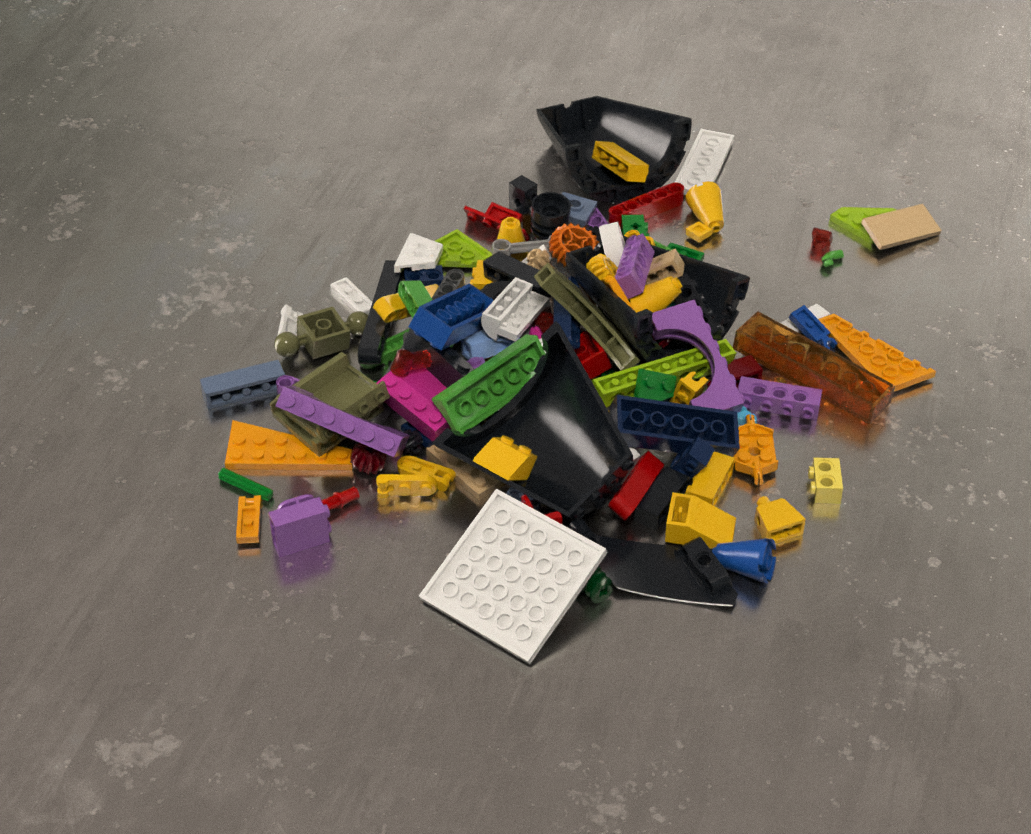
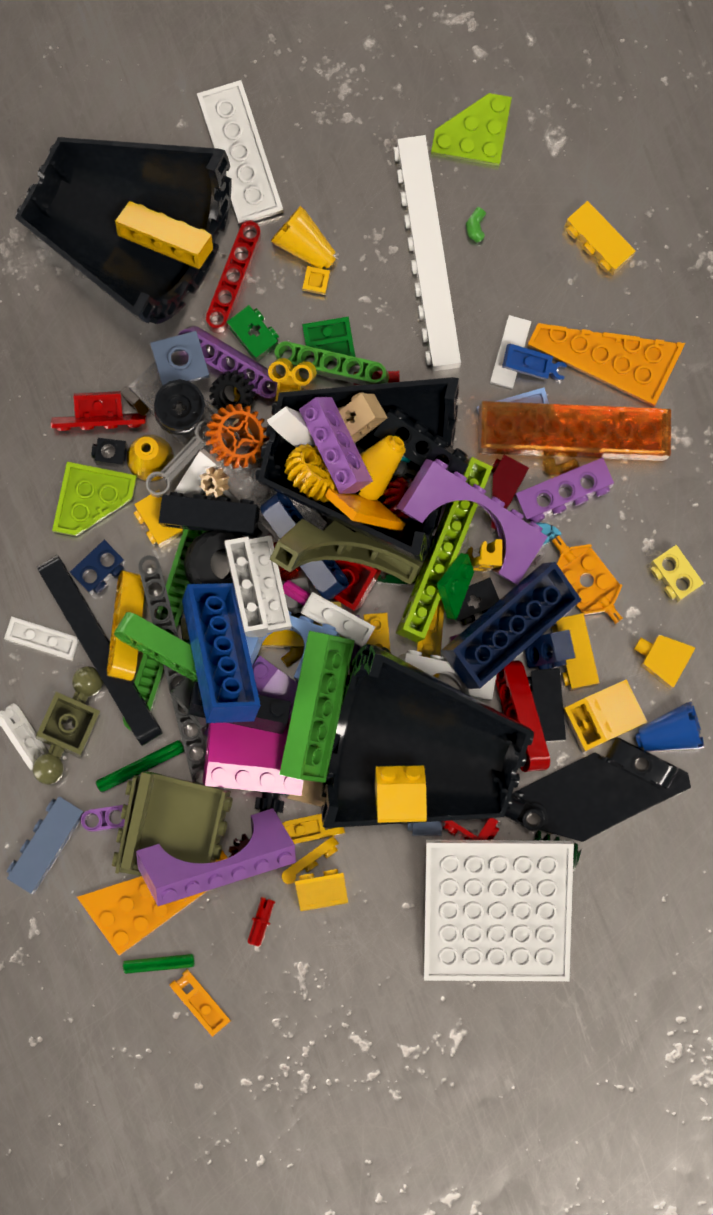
camera: 40 degrees left, 40 degrees up
medium lavender brick [268,494,332,558] -> none
clear red piece [390,349,432,377] -> none
white wing [394,233,443,273] -> none
black brick [509,175,537,215] -> none
clear red tile [812,227,833,251] -> none
tan tile [861,204,942,250] -> none
none -> black brick [91,438,128,468]
none -> yellow slope [295,869,348,911]
none -> white brick [393,135,461,371]
none -> yellow brick [565,201,636,275]

